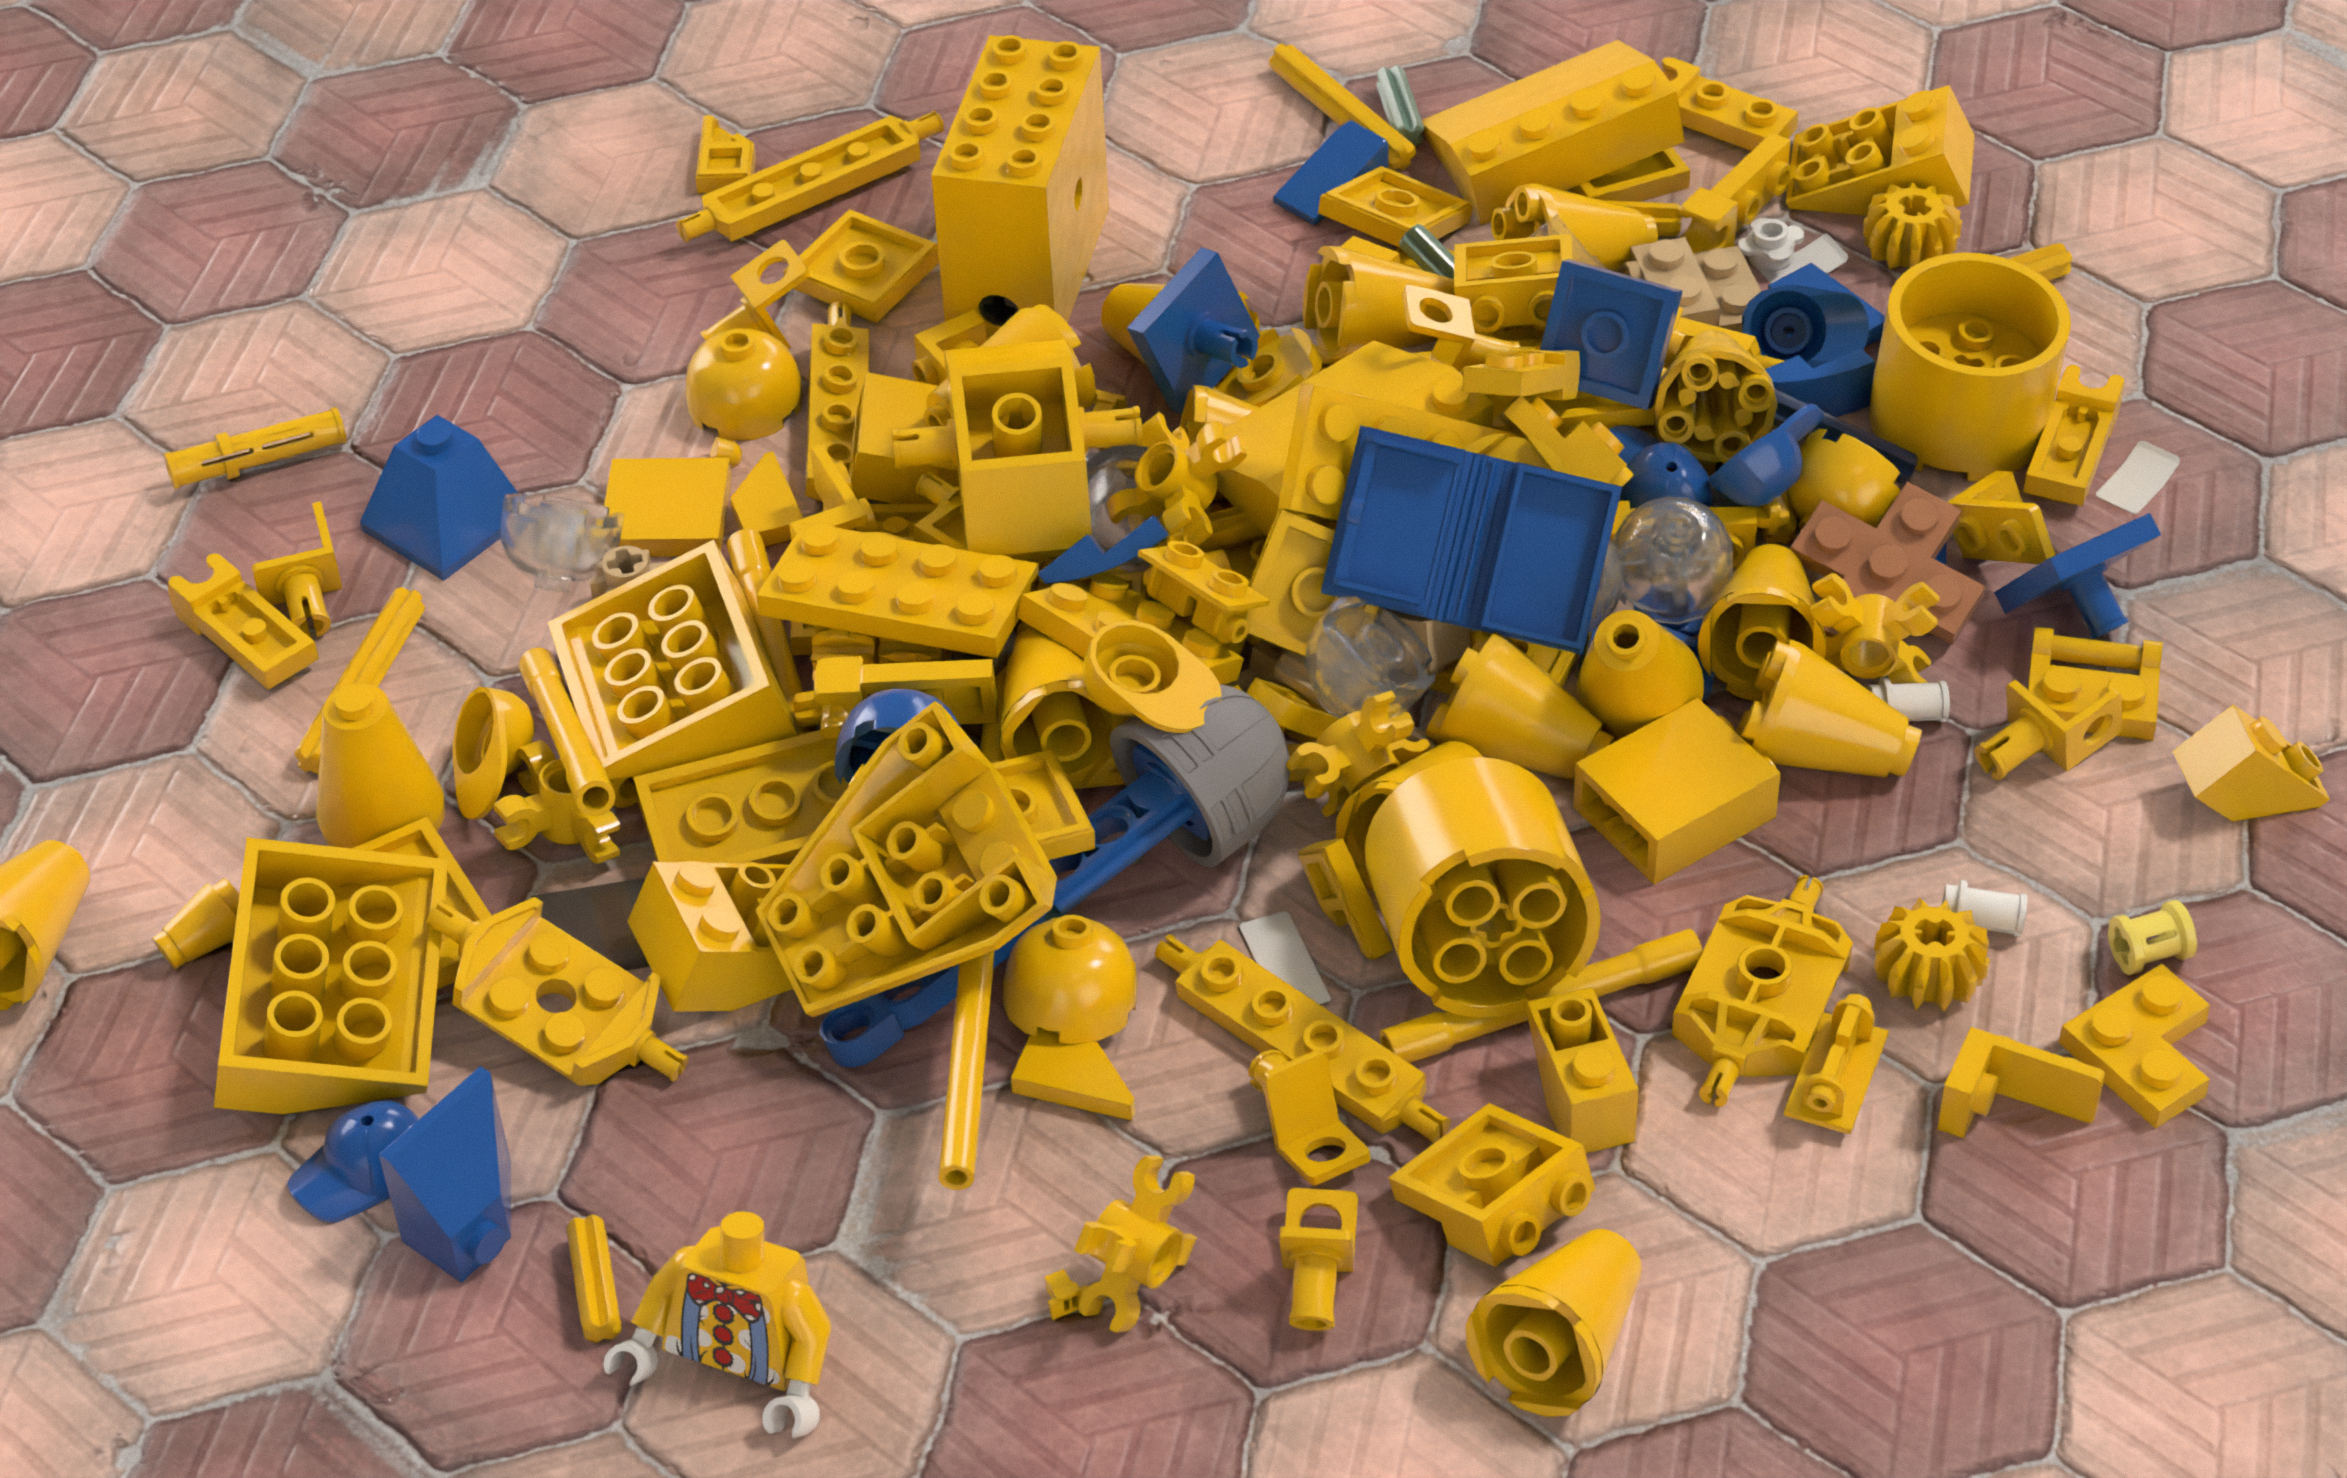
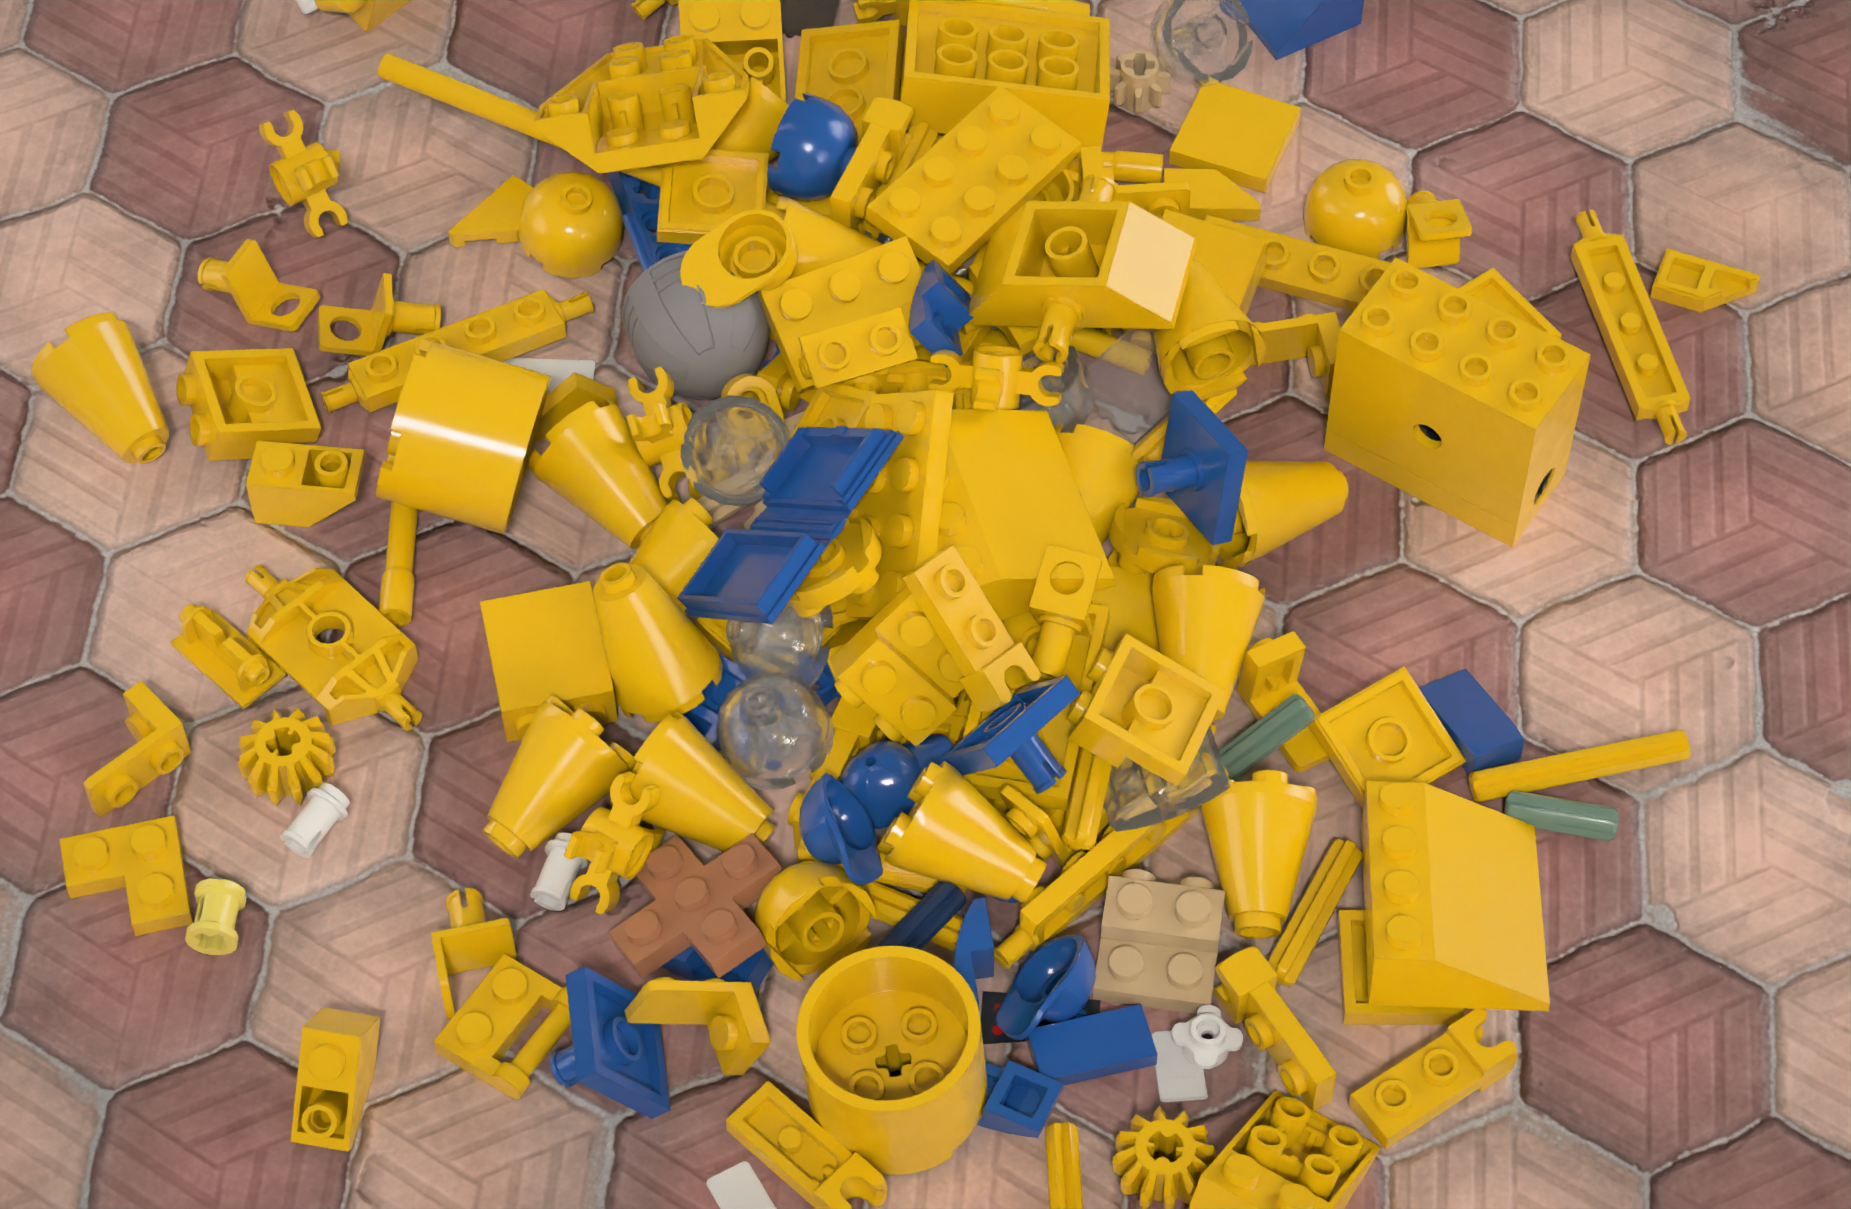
camera: 110 degrees right, 10 degrees up
yellow piece [709,437,742,468] -> none

